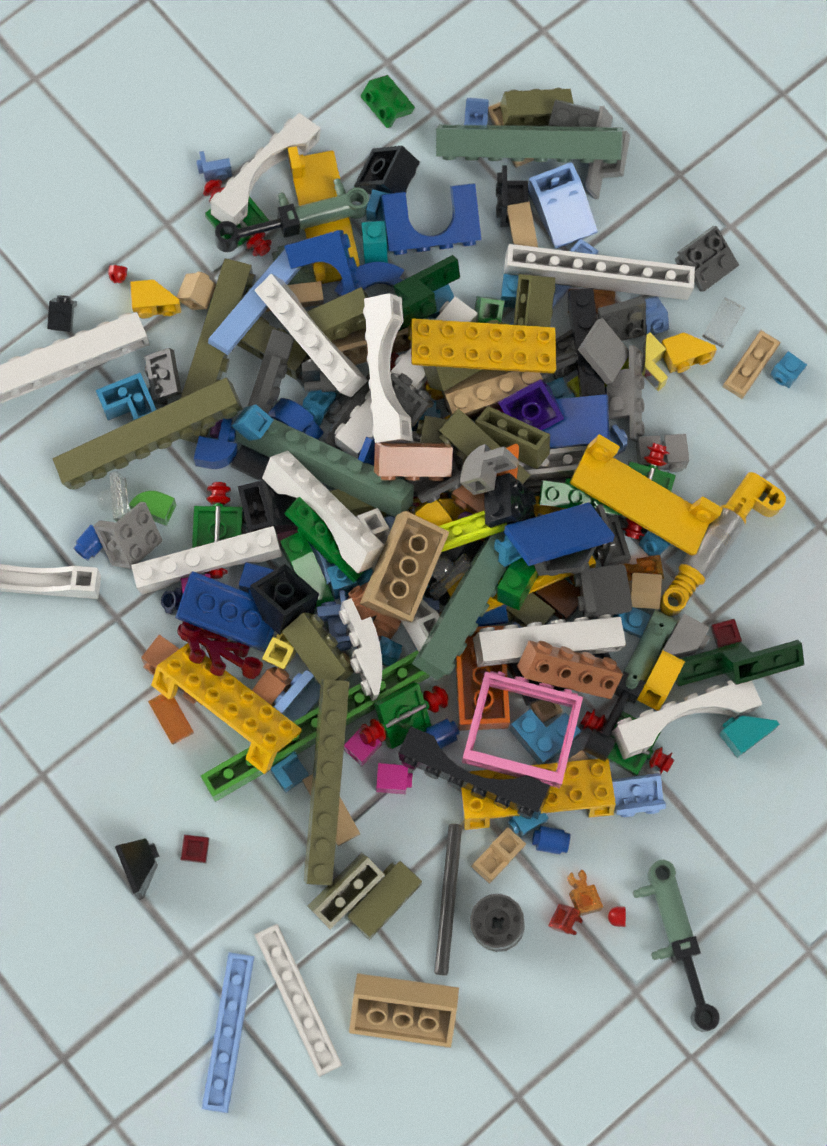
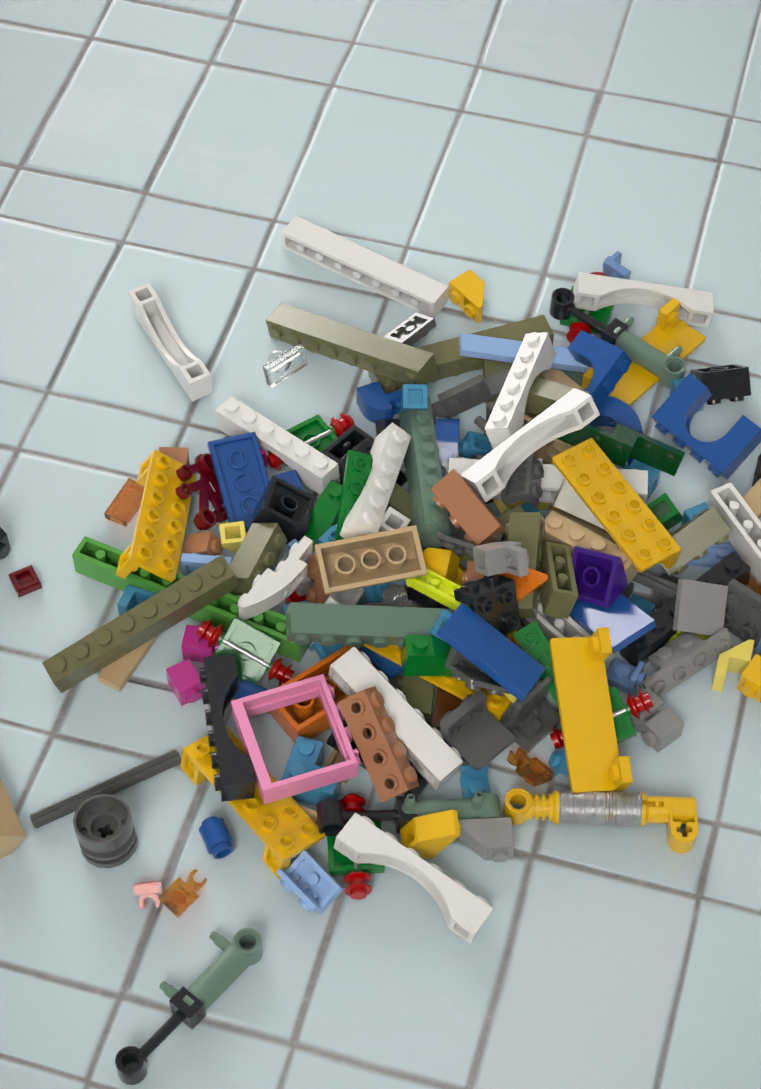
camera: 60 degrees right, 20 degrees down
black bracket [47,295,77,332] -> none
blue brick [73,524,103,561] -> none
light grey bracket [93,502,162,569] -> none
dark azure brick [96,372,156,421] -> none
red hinge [108,265,128,283] -> none
bright green brick [129,491,177,526] -> none
tan brick [177,272,216,310] -> none
olive brick [307,853,385,929] -> none
olive brick [347,861,422,940] -> none
teal slope [362,221,388,264] -> none
tan slope [471,827,526,884] -> none
dark azure brick [507,813,549,838] -> none
red hinge [608,906,626,927] -> none
tan brick [628,573,662,609] -> none
dark green bracket [675,640,805,687] -> none
dark red tile [710,619,742,648] -> none
teal slope [719,715,780,758] -> none

